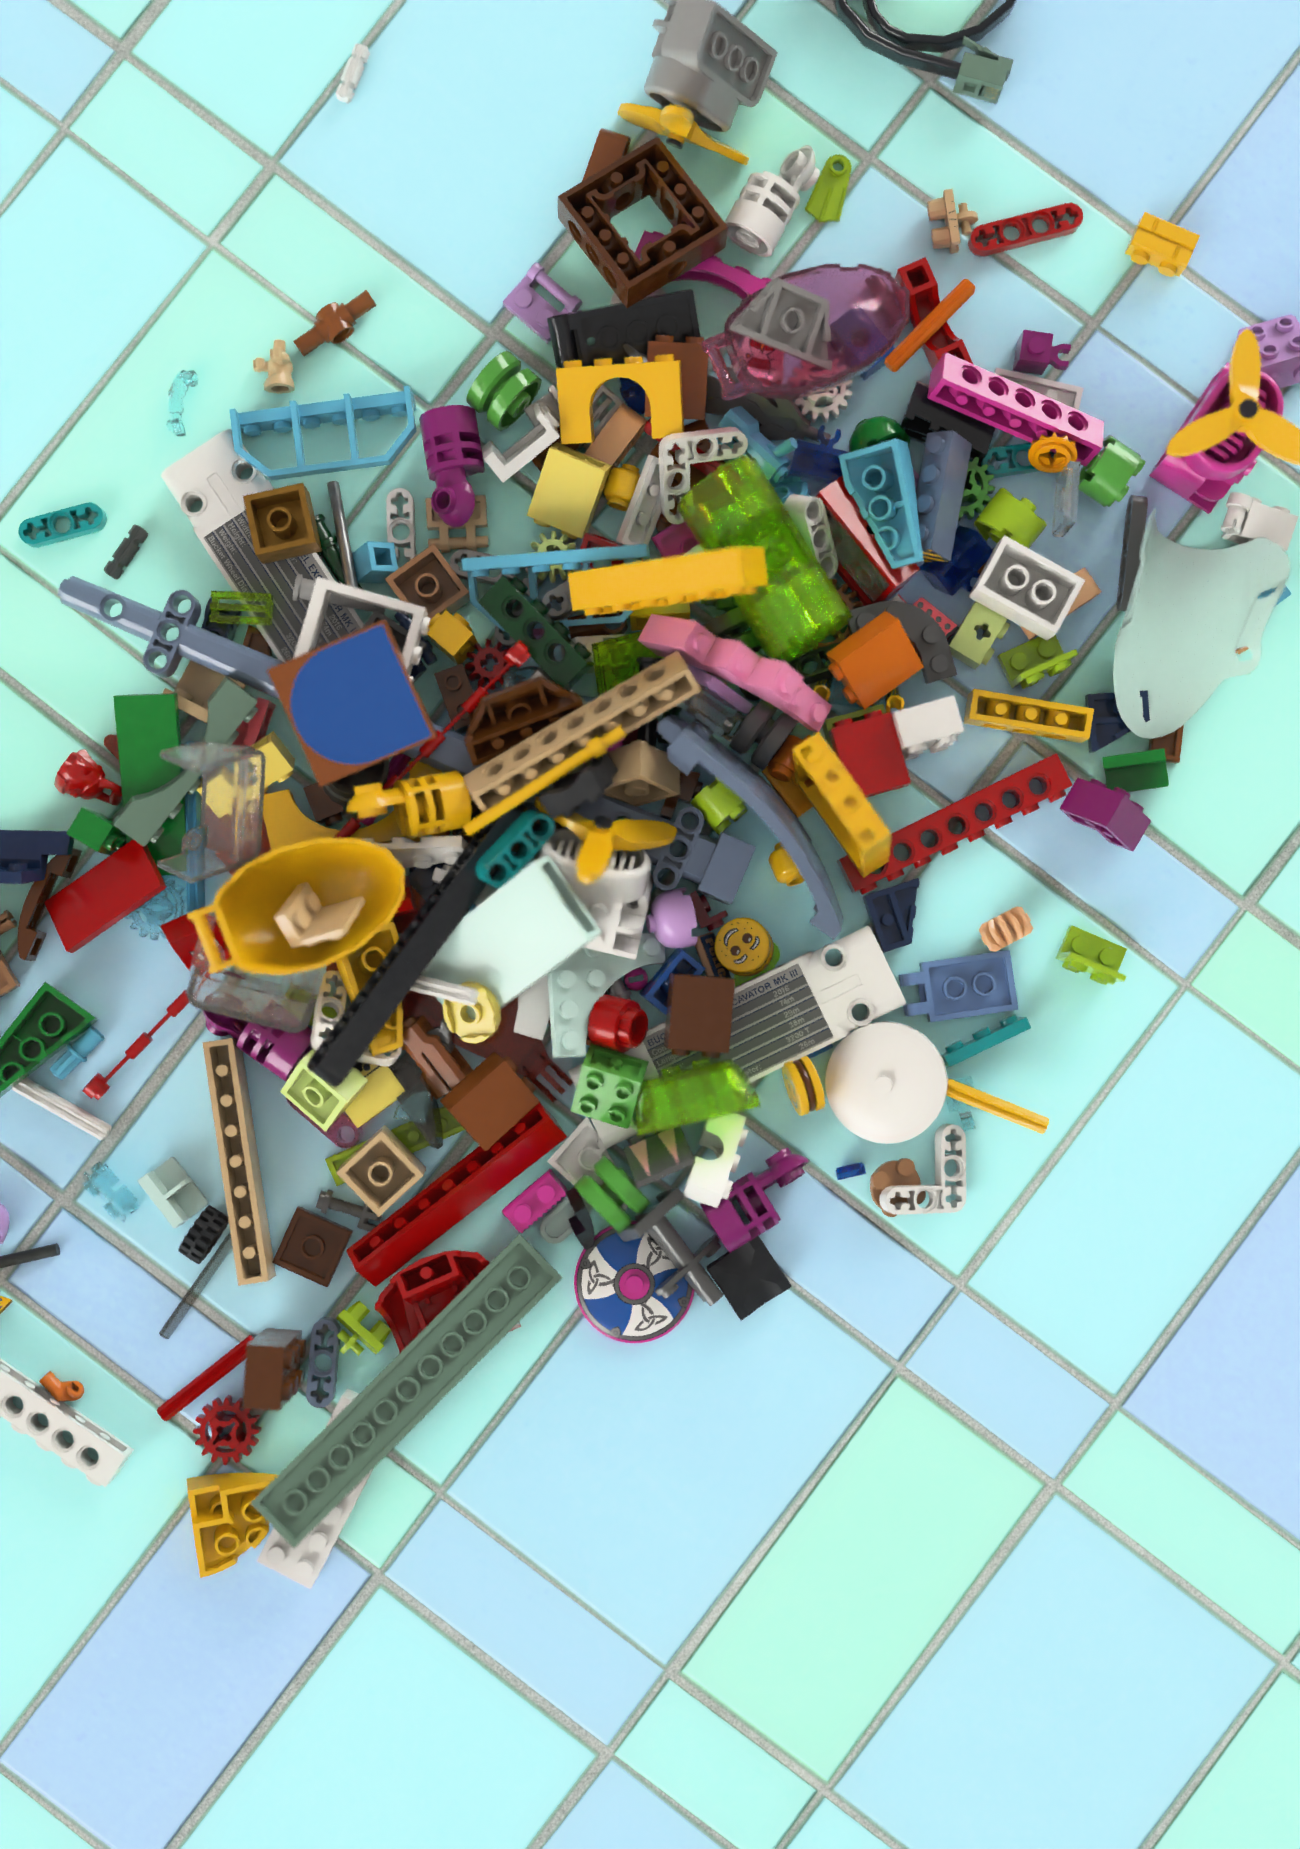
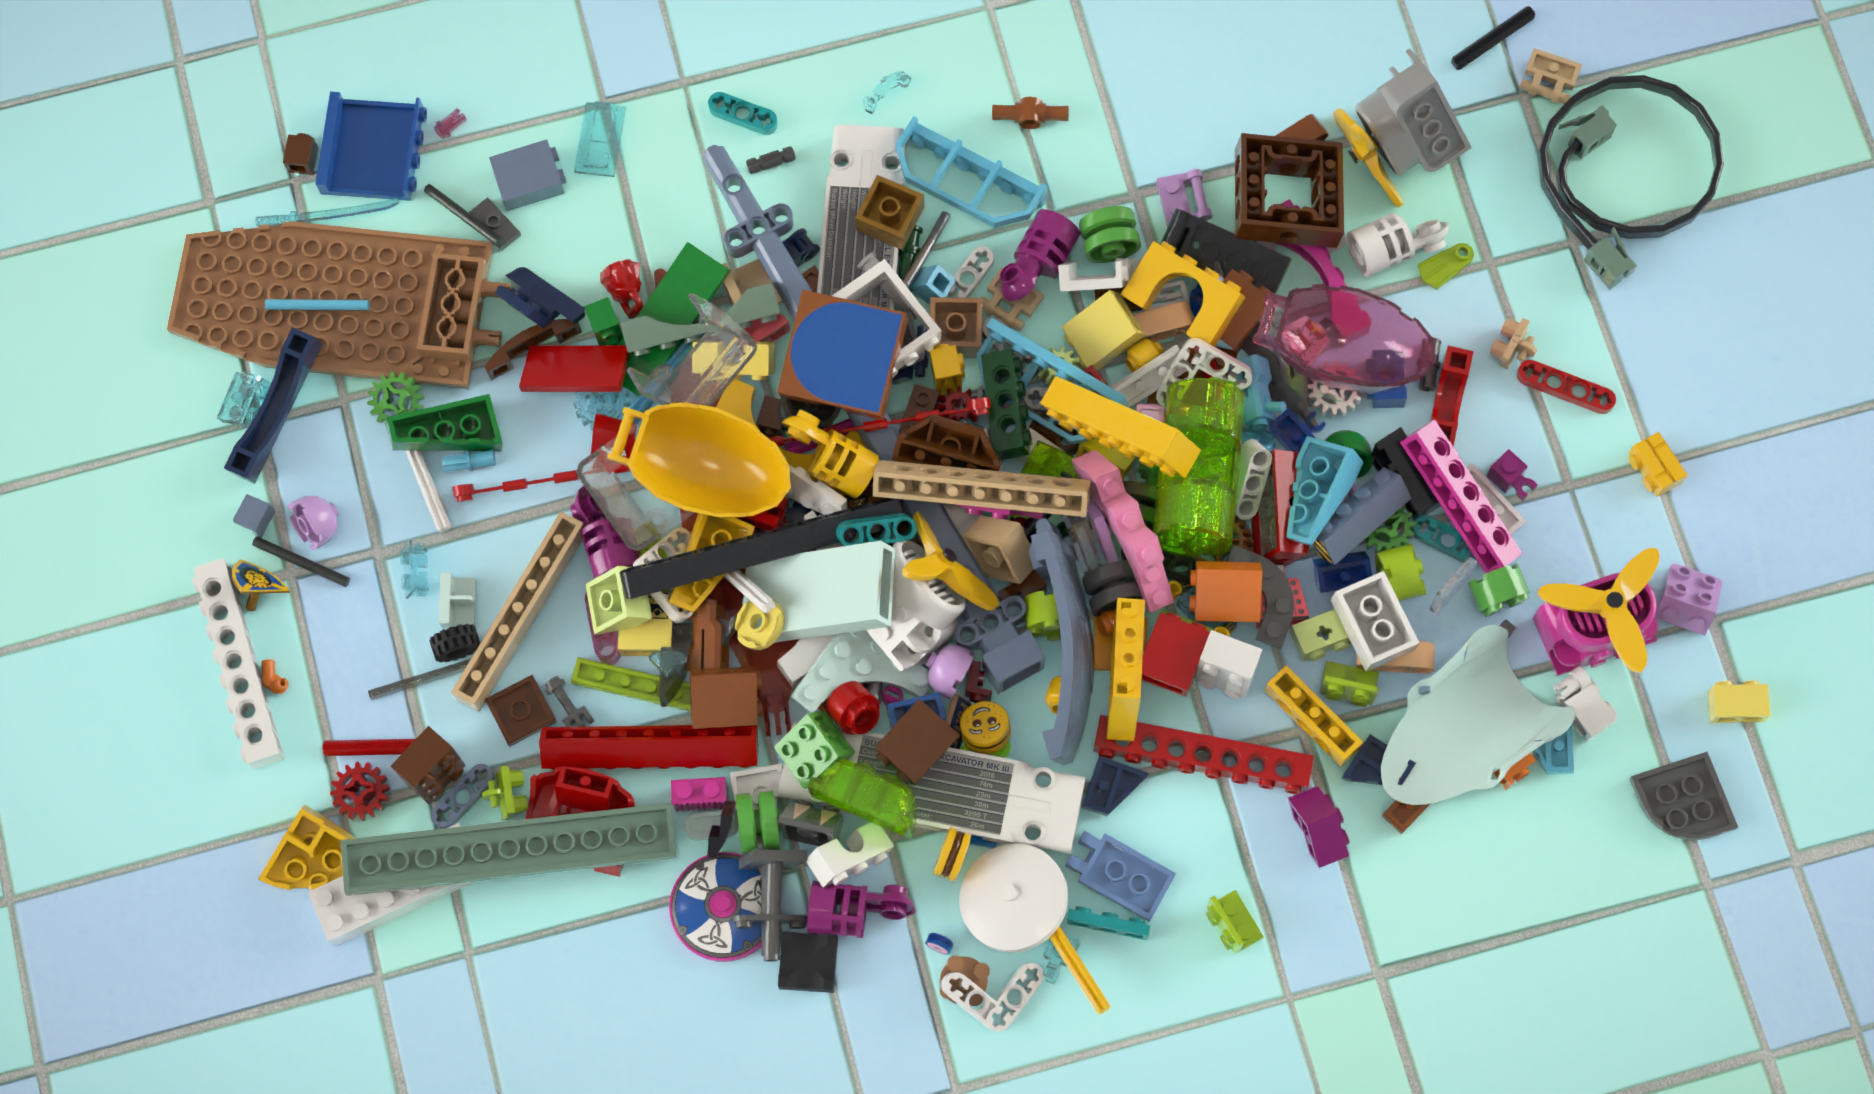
camera: 35 degrees right, 15 degrees down
clear neon green tile [209,591,274,625] -> none
tan piece [253,339,295,394] -> none
tan bracket [274,882,366,948] -> none
tan brick [336,1125,426,1217] -> none
yellow bar [463,725,627,836] -> none
black brick [539,752,618,820] -> none
light grey wing [729,278,832,371] -> none
orange axle [884,279,975,372] -> none
light nougat gear [979,906,1033,952] -> none
light orange gear [1028,432,1078,473] -> none
green panel [1102,748,1169,792] -> none

